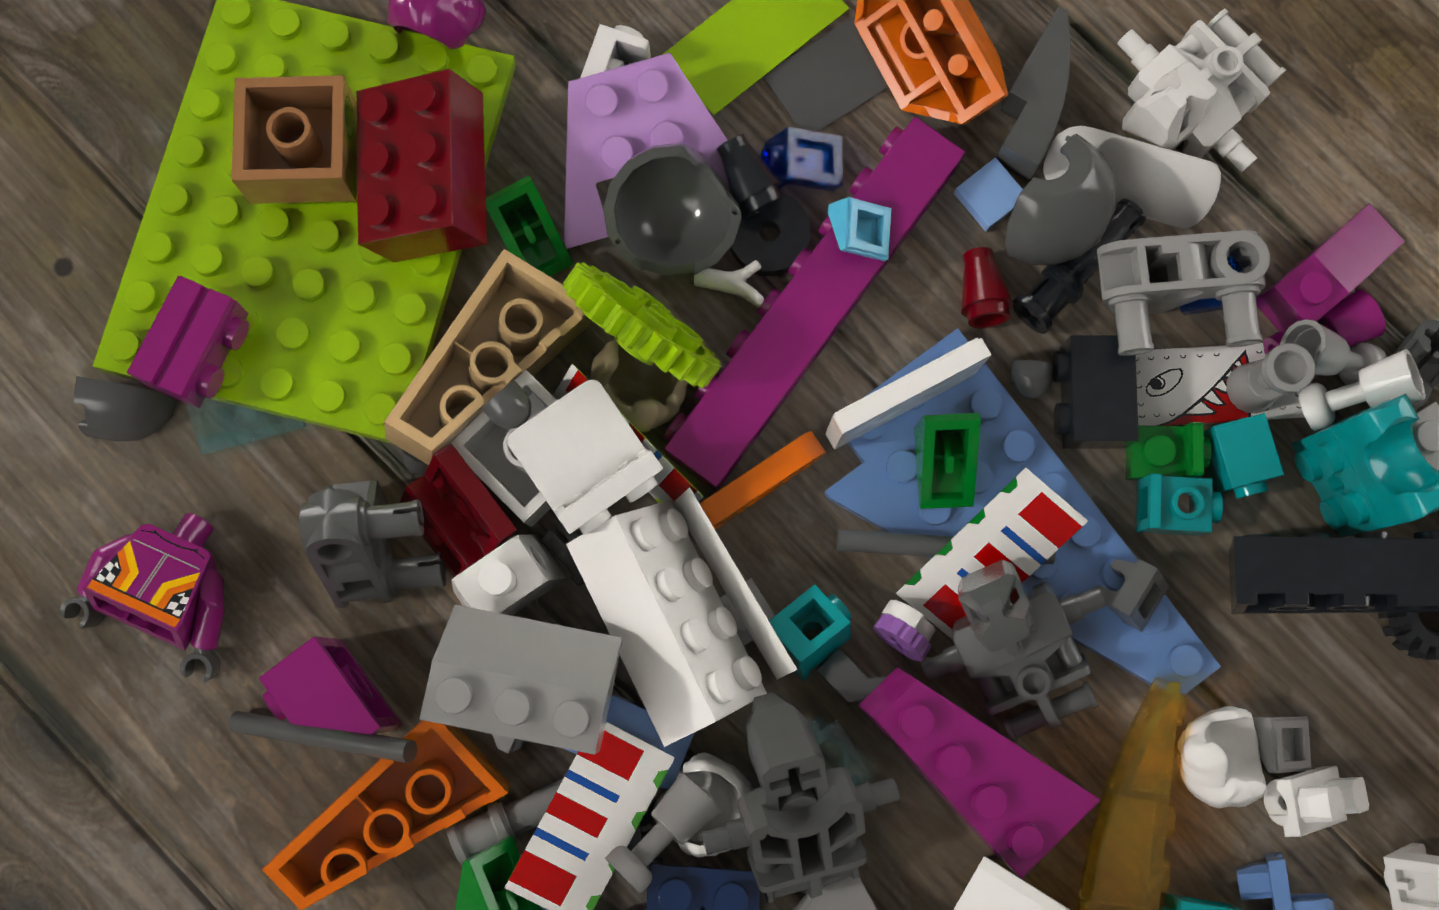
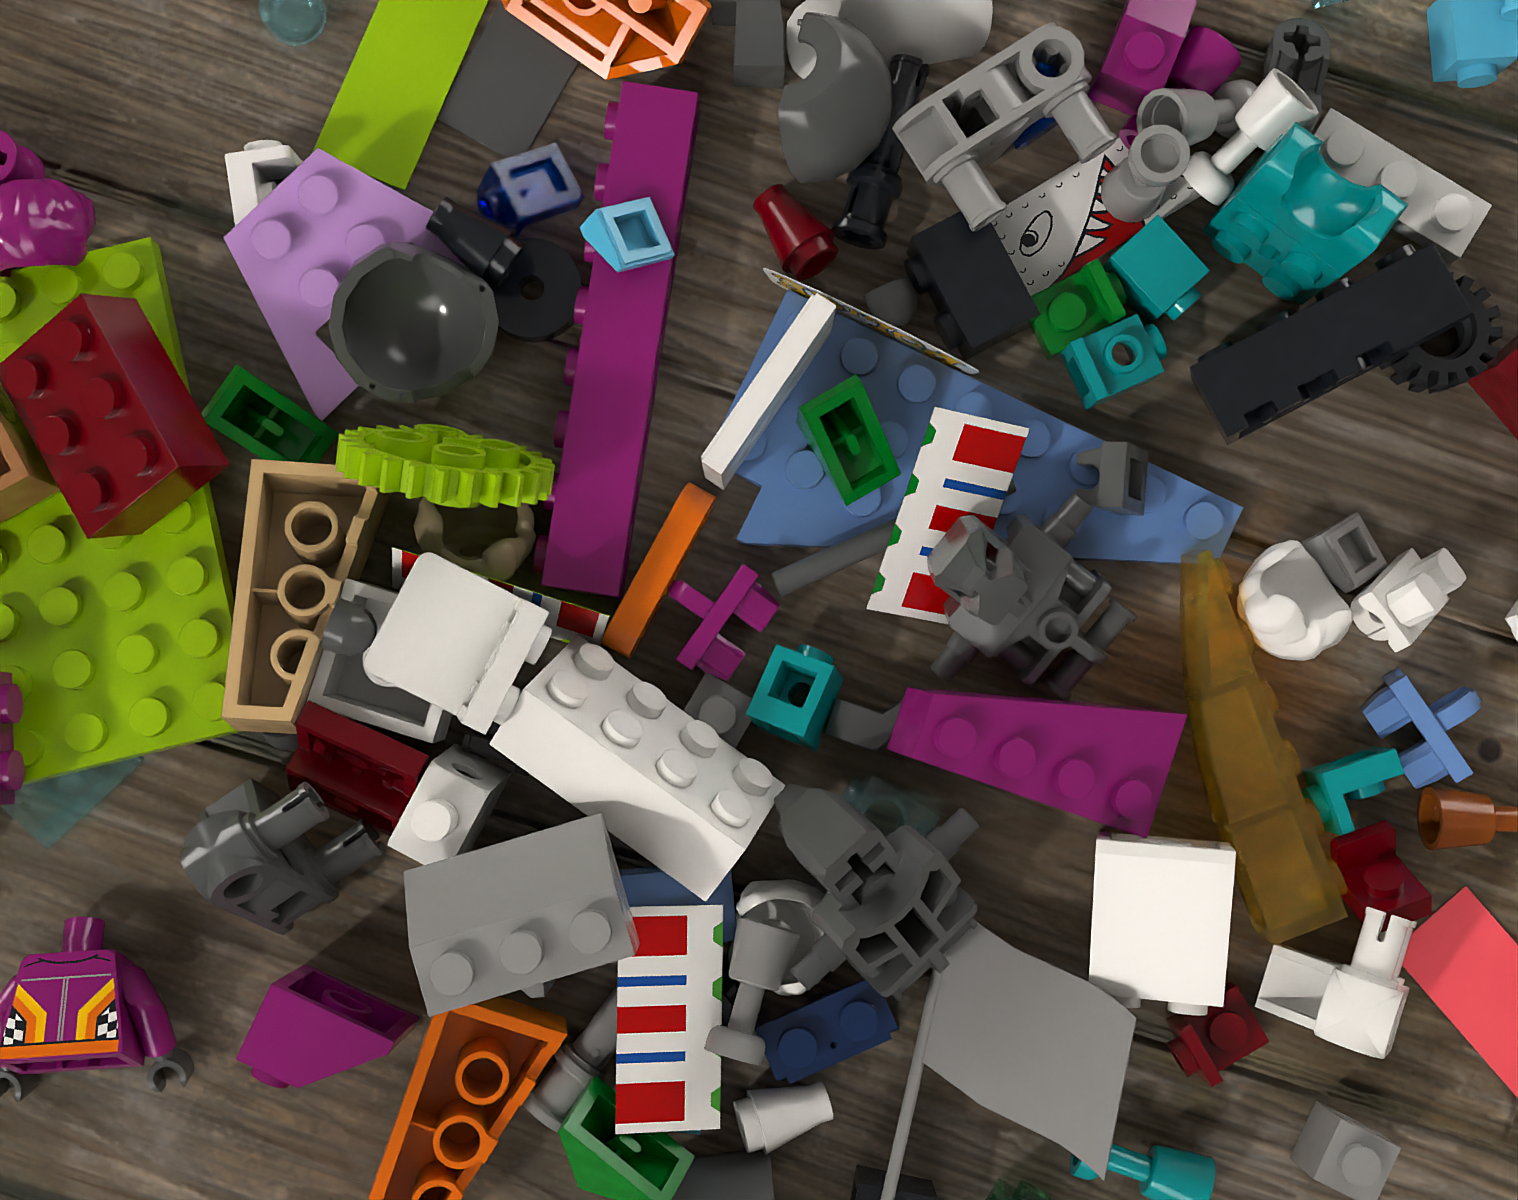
camera: 30 degrees left, 5 degrees up
dark grey bar [229,711,417,763] -> none
white sticker [673,487,797,679] -> none
white bar [694,260,764,308] -> none
medium lavender piece [873,600,936,662] -> none
light blue tile [953,157,1023,232] -> none
none -> magenta hips [667,564,780,681]
none -> sticker [763,268,979,375]

